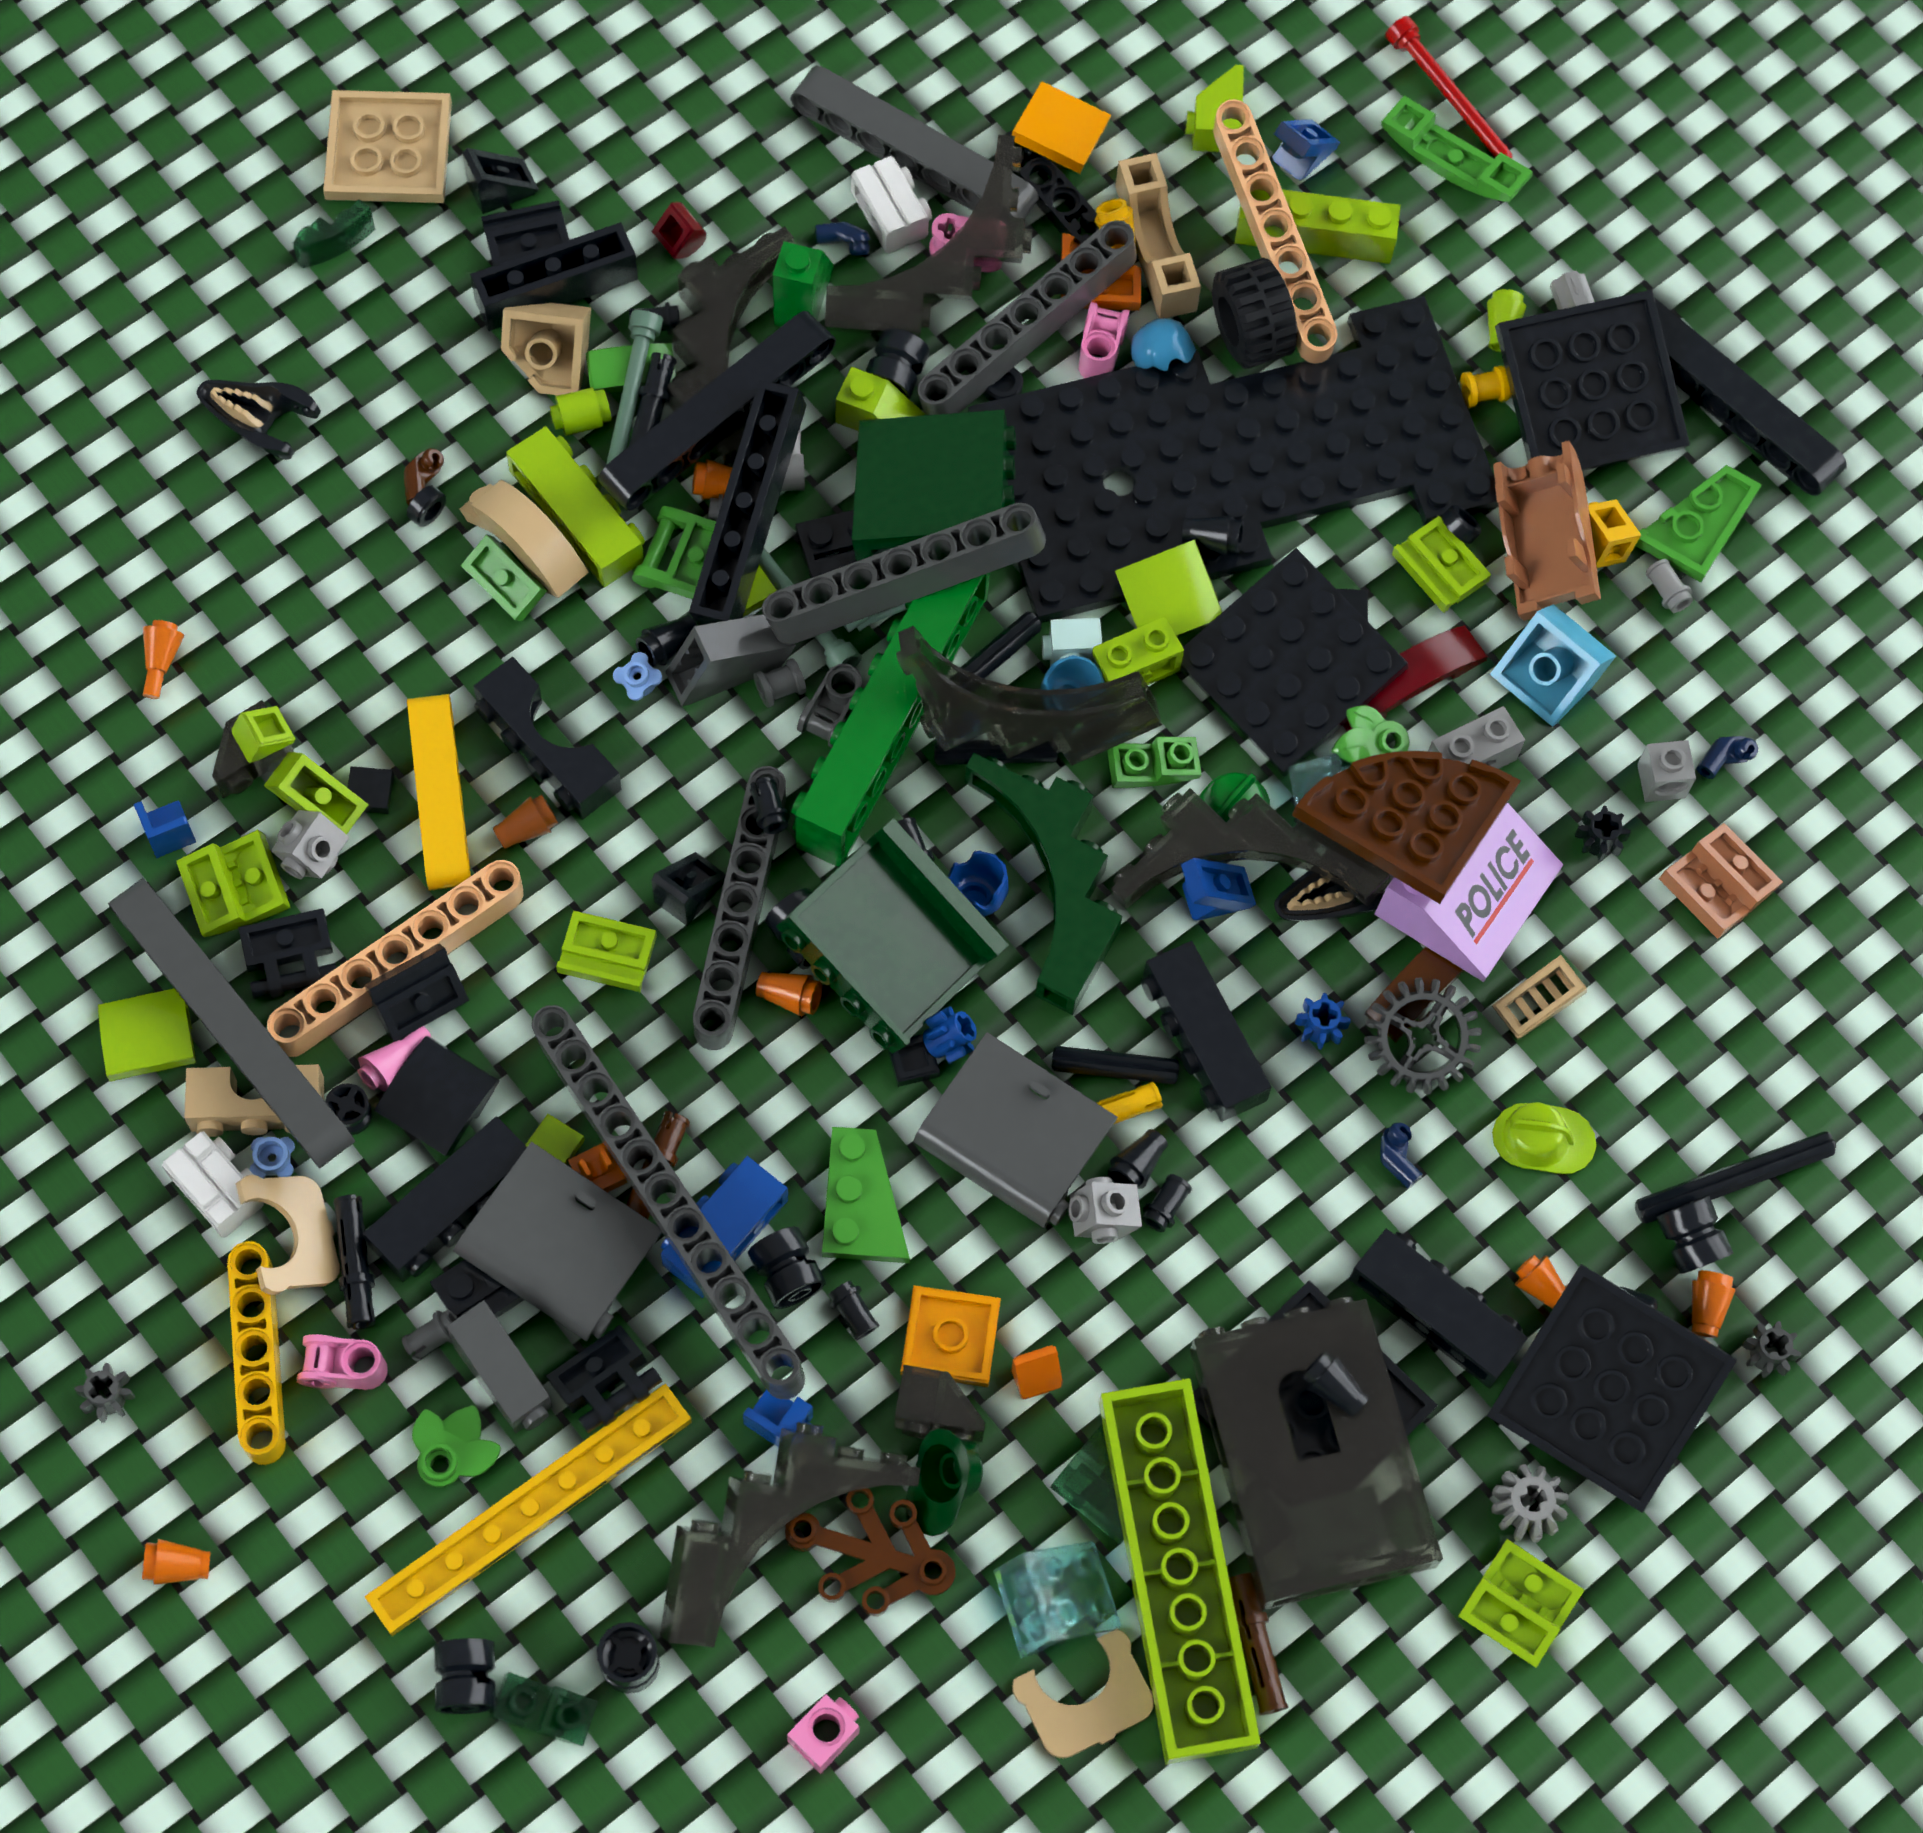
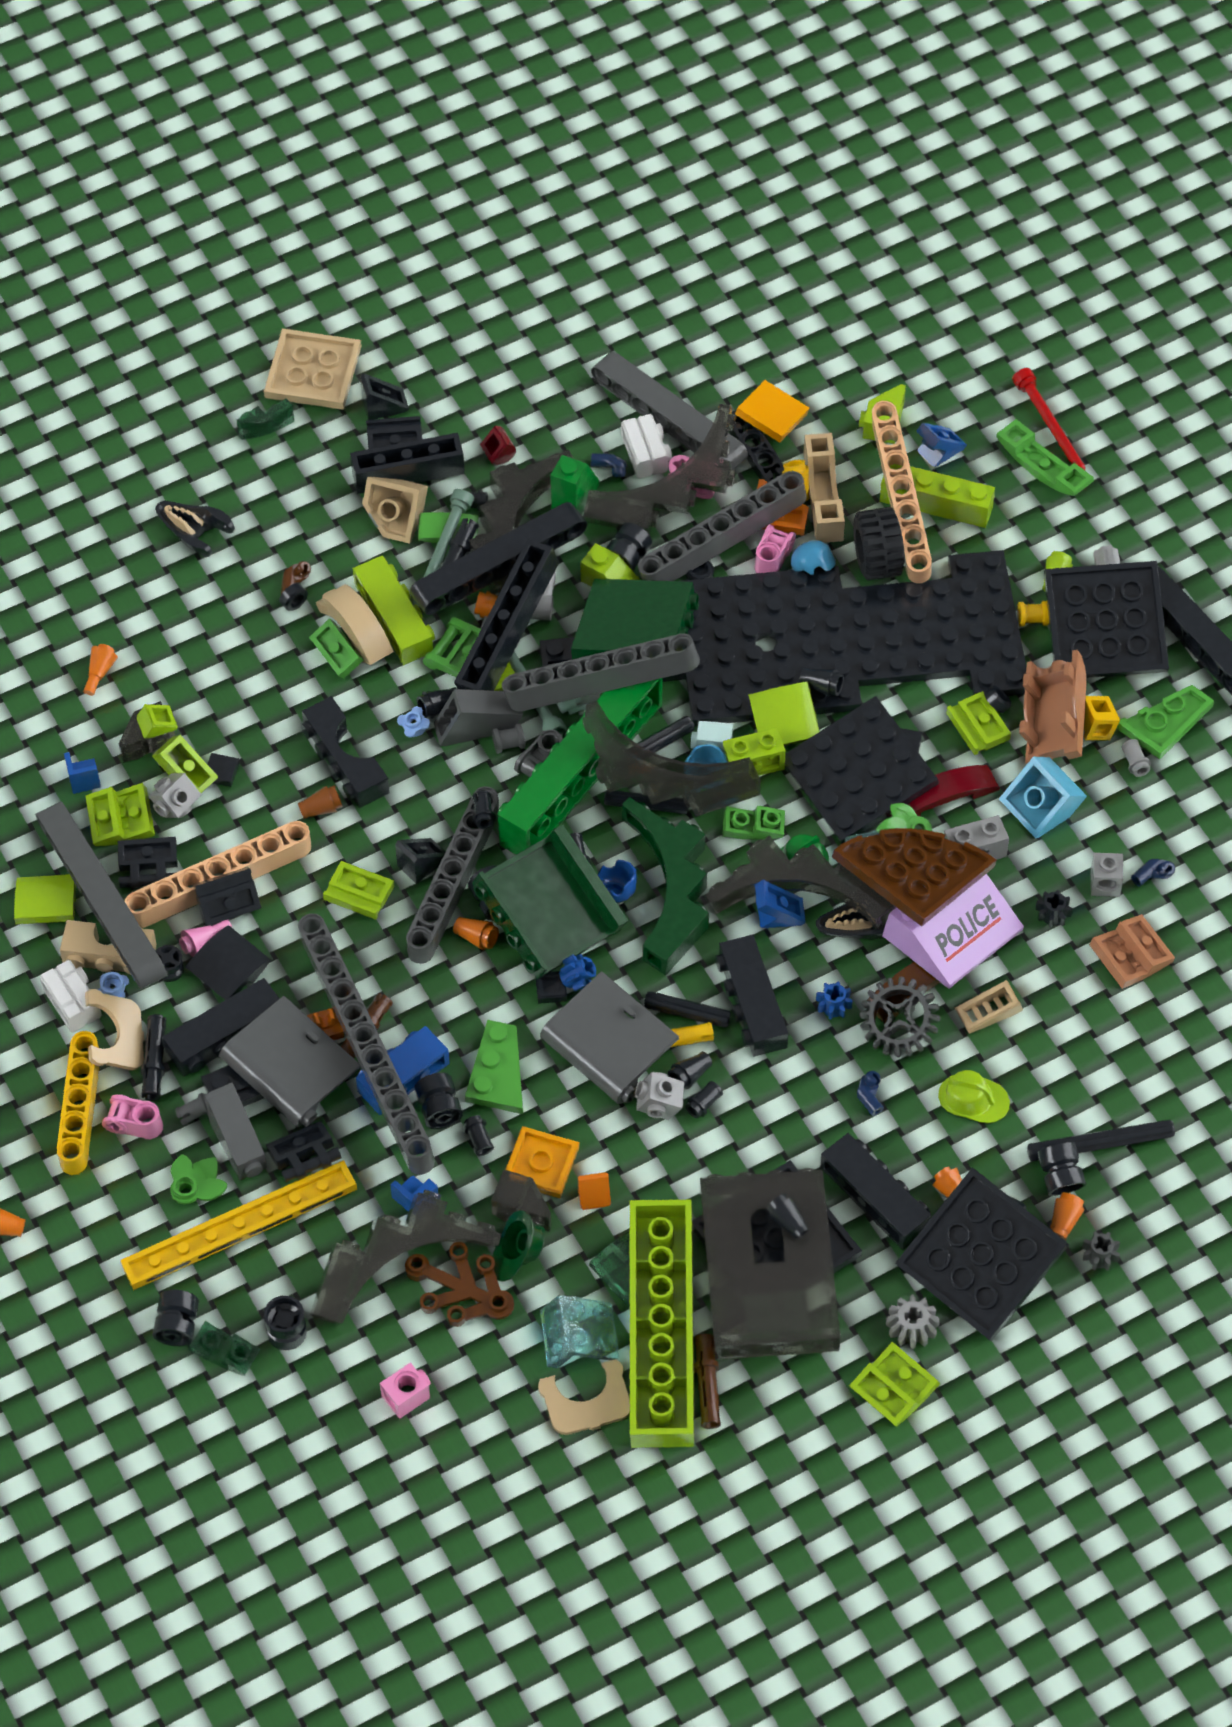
camera: 15 degrees right, 10 degrees down
yellow beam [407,694,471,891] -> none
lime tile [525,1114,585,1165] -> none
lime brick [549,387,612,436] -> none

